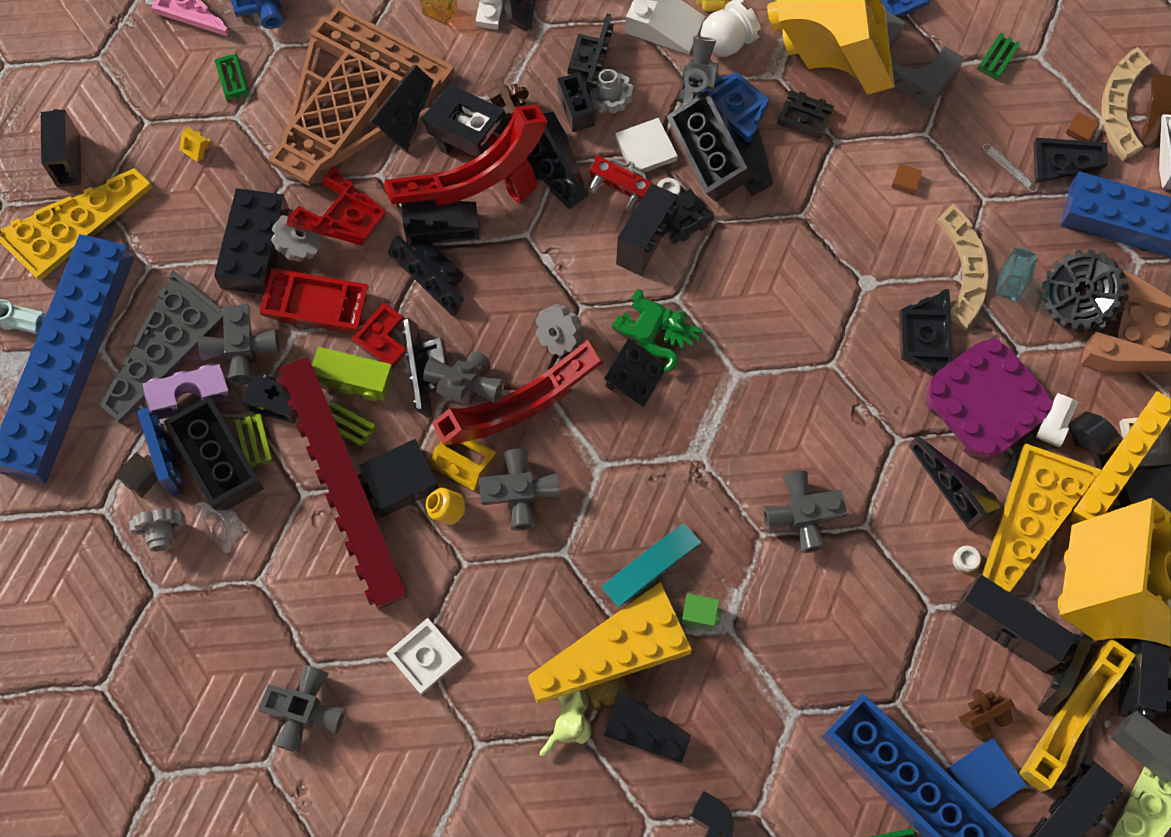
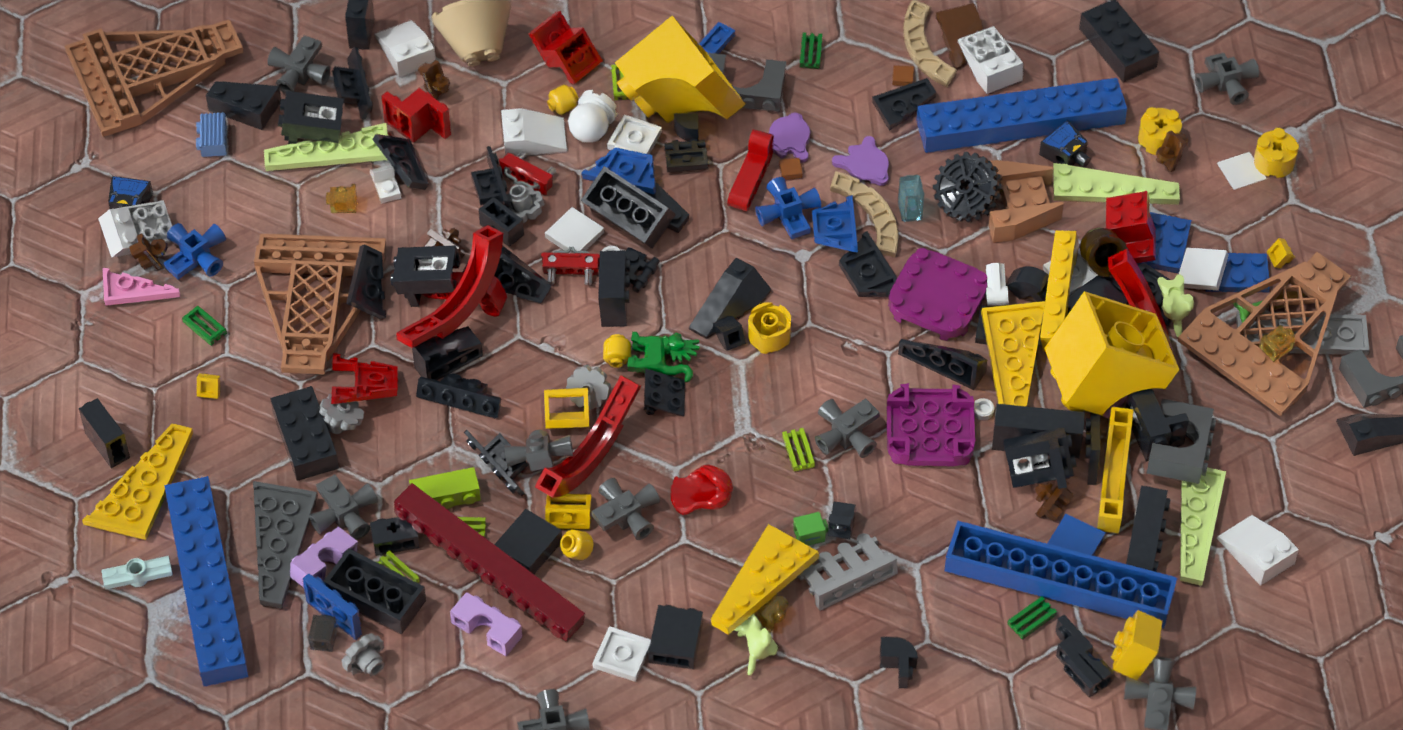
camera: 25 degrees left, 15 degrees down
clear piece [194,502,248,553] -> none
red slope [259,268,369,332] -> none
red plate [351,303,407,369] -> none
teal slope [601,523,701,608] -> none
black wing [604,686,691,763] -> none
dark grey brick [679,36,719,106] -> none
white piece [983,144,1037,192] -> none
none -> lavender arch [450,592,522,656]
none -> red piece [499,151,556,195]
none -> yellow tile [544,388,589,429]
none -> yellow head [603,334,631,368]
none -> white plate [607,115,662,154]
none -> black brick [648,605,703,670]
none -> red piece [670,465,733,515]
none -> black brick [674,113,698,141]
none -> black wedge [689,257,771,339]
none -> black brick [713,316,746,351]
none -> red beam [727,129,774,212]
none -> yellow brick [748,302,791,354]
none -> blue brick [755,177,821,239]
none -> medium lavender tile [769,113,810,163]
none -> lime tile [782,428,815,472]
none -> light grey fence [798,533,898,611]
none -> blue wing [812,196,858,252]
none -> black brick [828,501,856,539]
none -> medium lavender tile [832,136,889,186]
none -> magenta plate [886,383,976,466]
none -> black brick [1003,427,1077,489]

